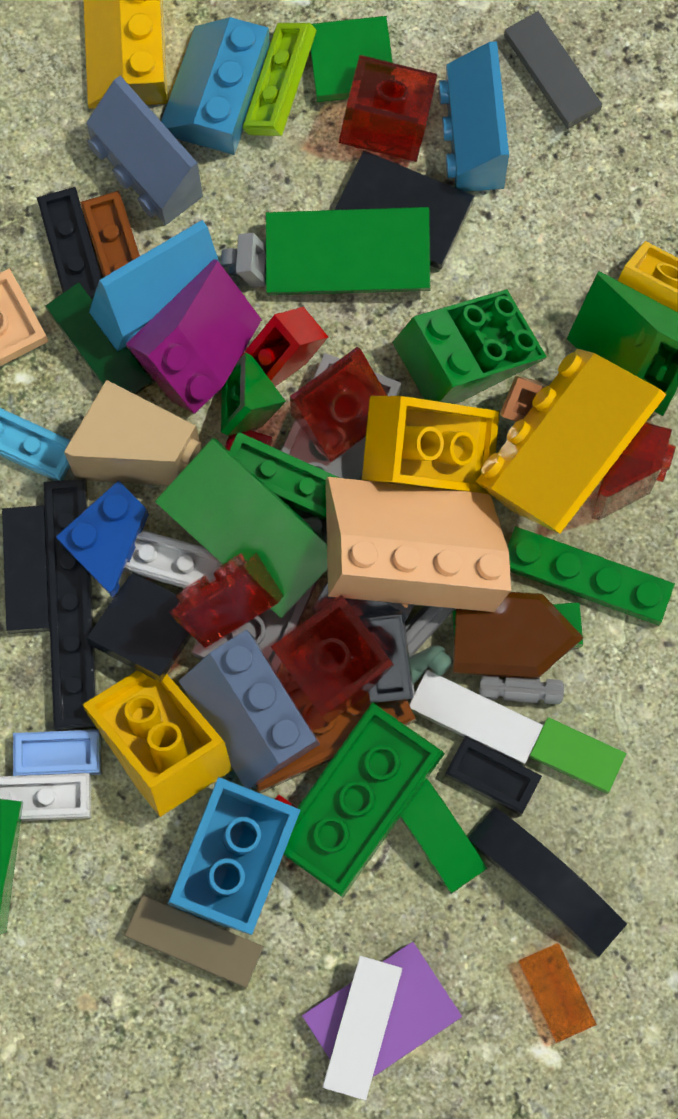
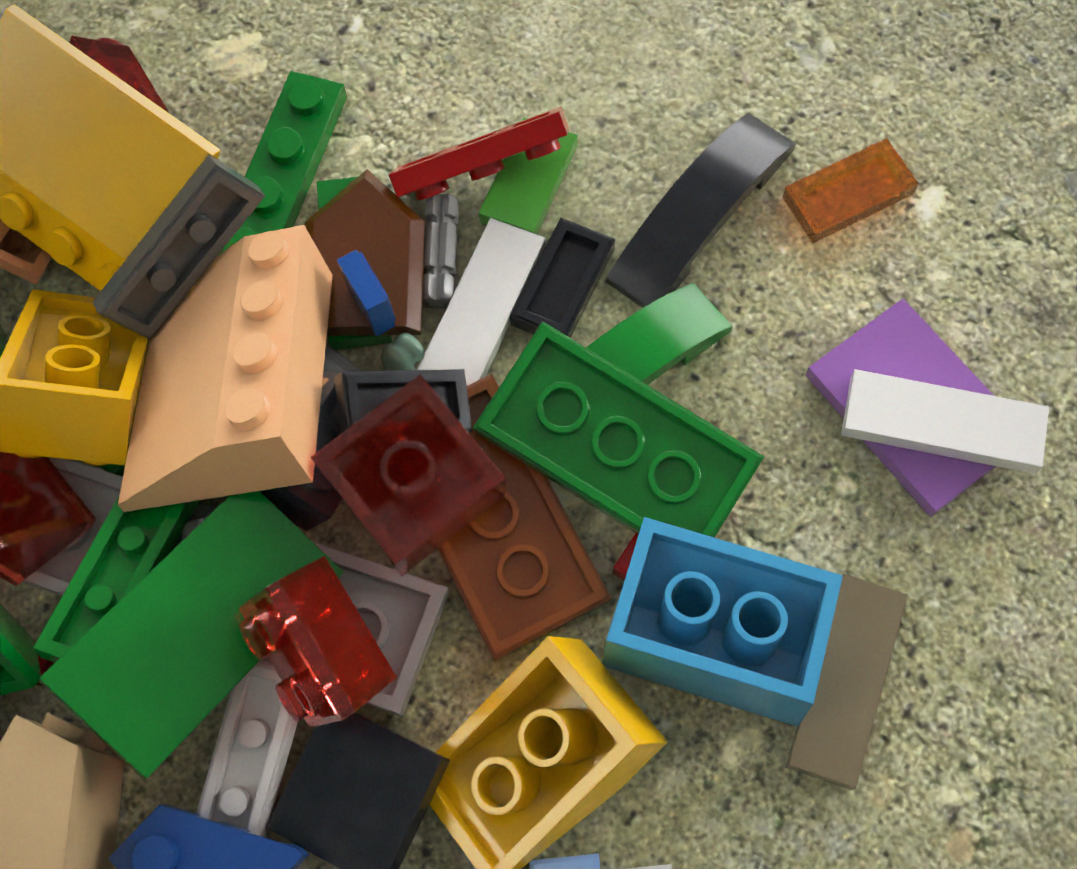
camera: 90 degrees left, 5 degrees down
sand blue slope [179,629,320,789] -> none
none -> dark grey tile [93,154,265,339]
none -> blue tile [337,249,396,336]
none -> red plate [388,106,569,201]

